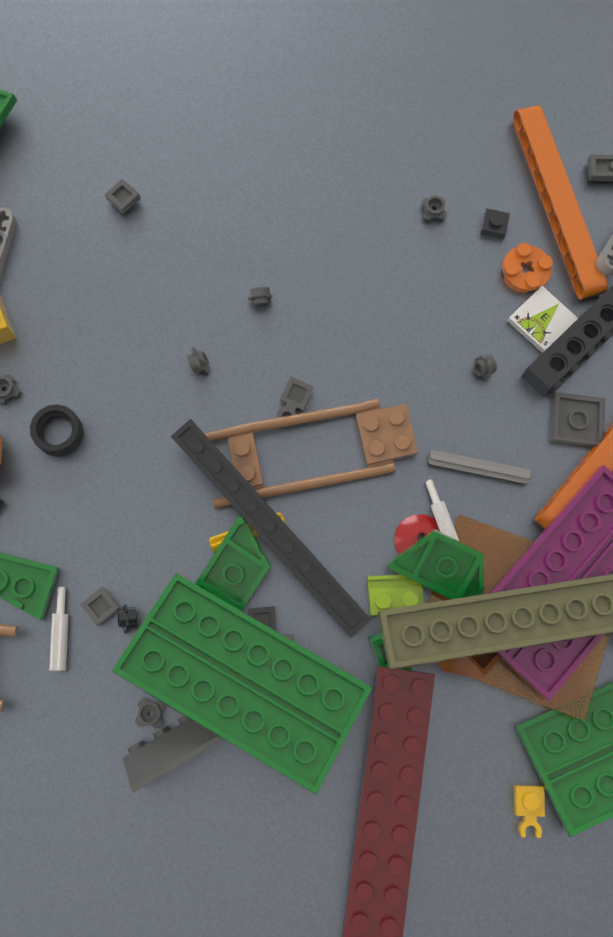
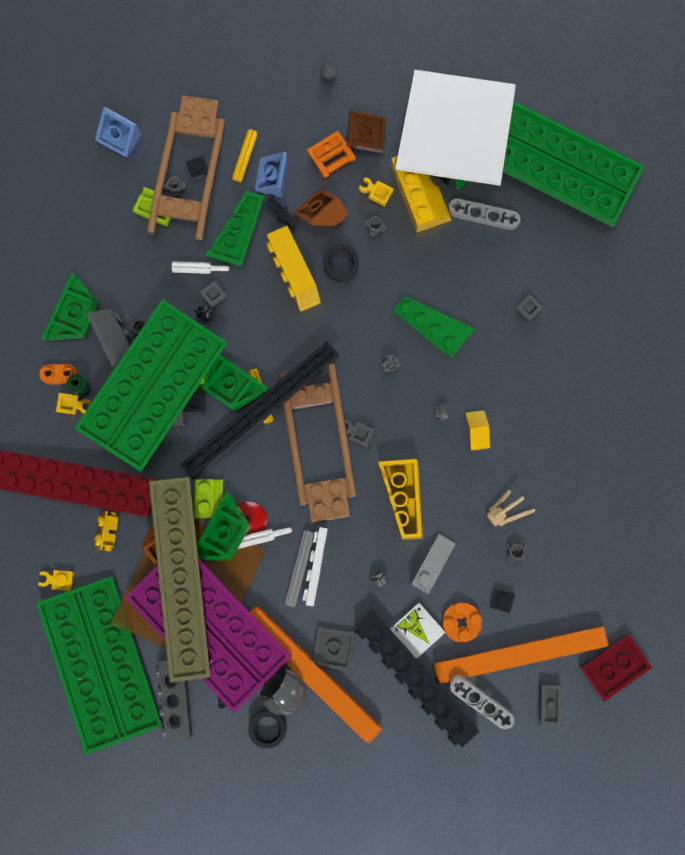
camera: 100 degrees right, 5 degrees up
none -> orange plate [39,364,79,385]
none -> green wing [42,273,100,341]
none -> yellow plate [56,393,91,415]
none -> dark green brick [66,374,89,396]
none -> yellow hinge [94,511,119,552]
none -> yellow wedge [266,226,321,312]
none -> white plate [303,527,328,606]
none -> yellow wedge [378,459,424,540]
none -> green wing [393,296,475,359]
none -> light grey slope [410,534,456,594]
none -> yellow slope [465,410,490,451]
none -> tan plant [486,490,535,527]
none -> dark red plate [580,634,652,702]

